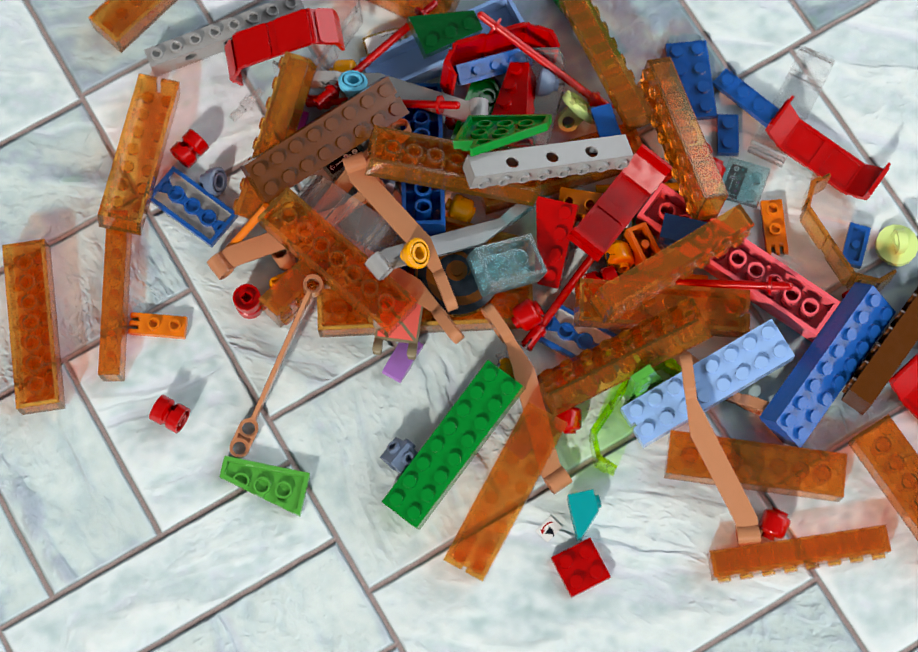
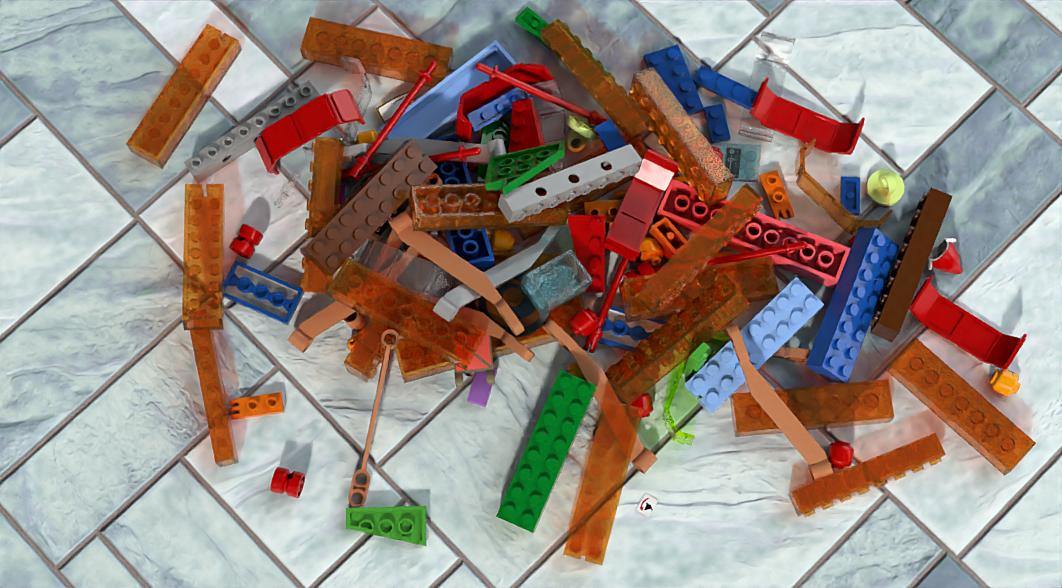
camera: 15 degrees left, 0 degrees up
clear orange brick [2,239,66,415] -> none
sand blue brick [199,167,227,196] -> none
orange bar [224,202,271,249] -> none
red wheel [233,284,264,319] -> none
medium azure brick [338,70,368,98] -> none
sand blue brick [380,437,418,474] -> none
light orange brick [400,238,430,269] -> none
dark green wedge [406,10,483,59] -> none
sand blue brick [536,68,560,97] -> none
red plate [551,538,611,598] -> none
teal slope [567,489,601,541] -> none
dark blue slope [658,213,708,249] -> none

